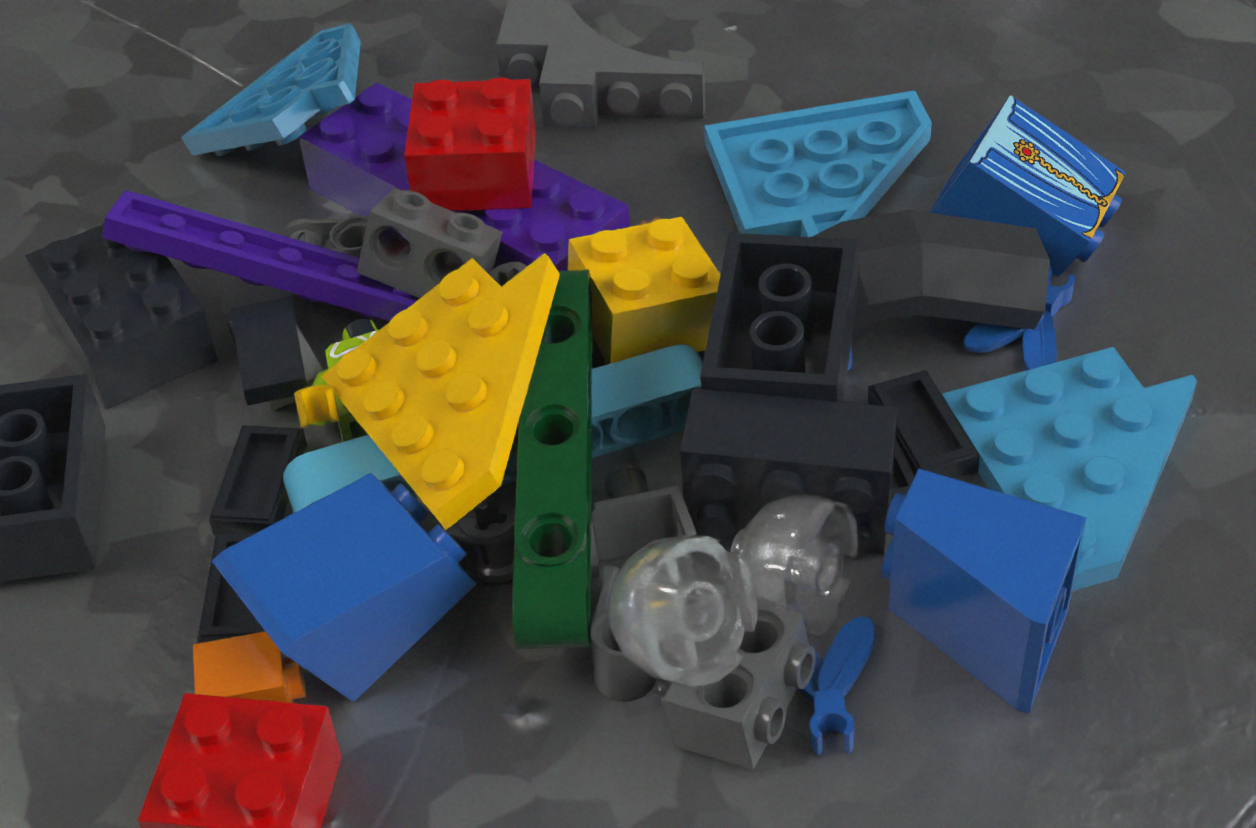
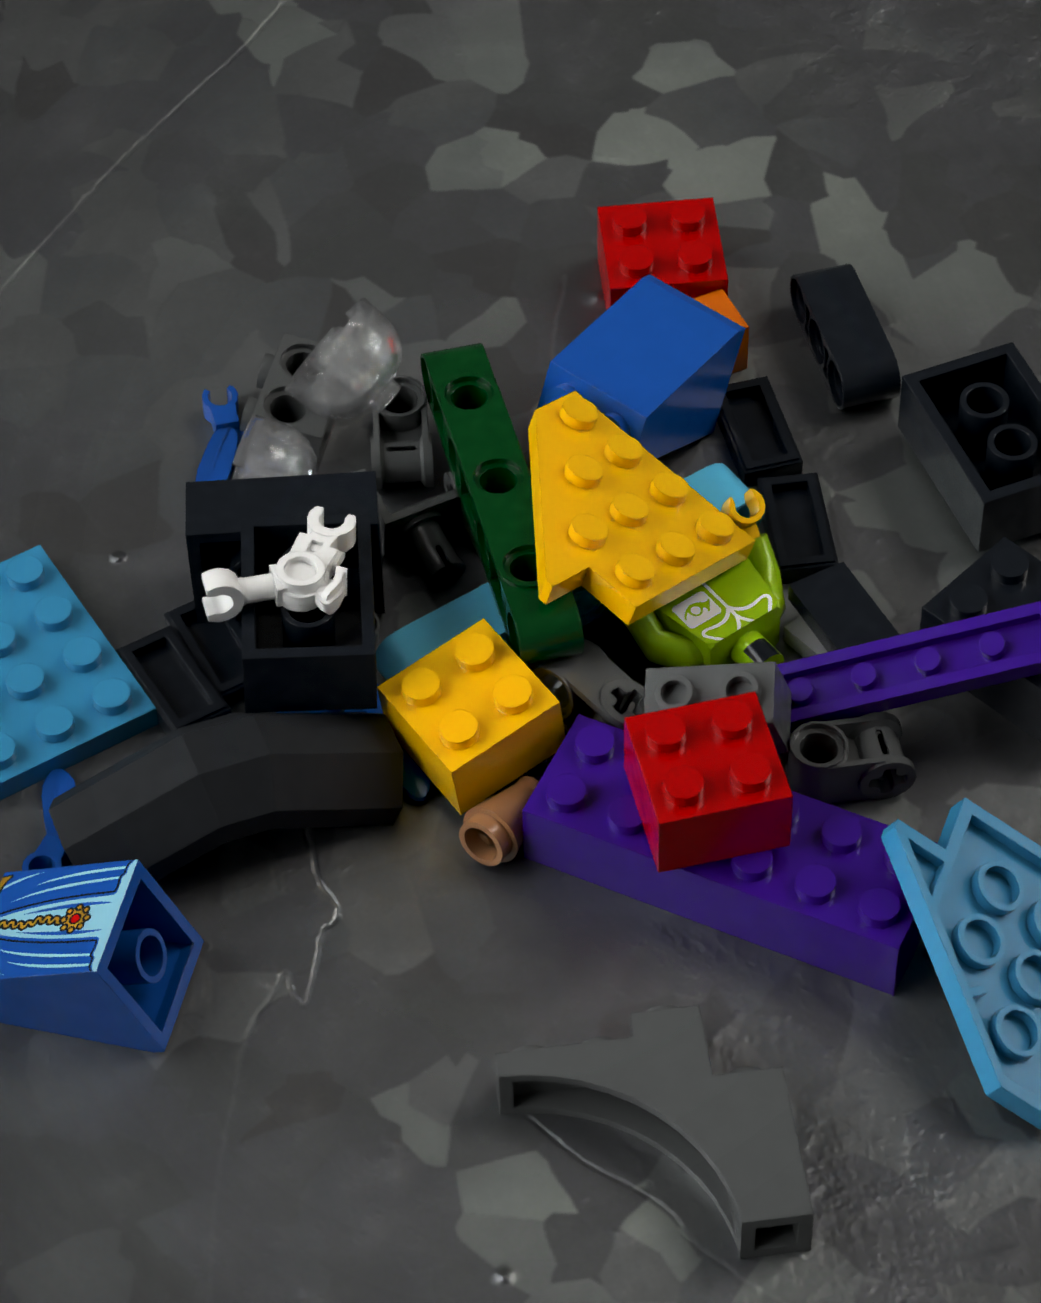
camera: 165 degrees right, 5 degrees up
dark azure wing [704,90,932,237] -> none
blue slope [881,469,1087,714] -> none
none -> white piece [201,506,356,623]
none -> black beam [790,263,901,410]

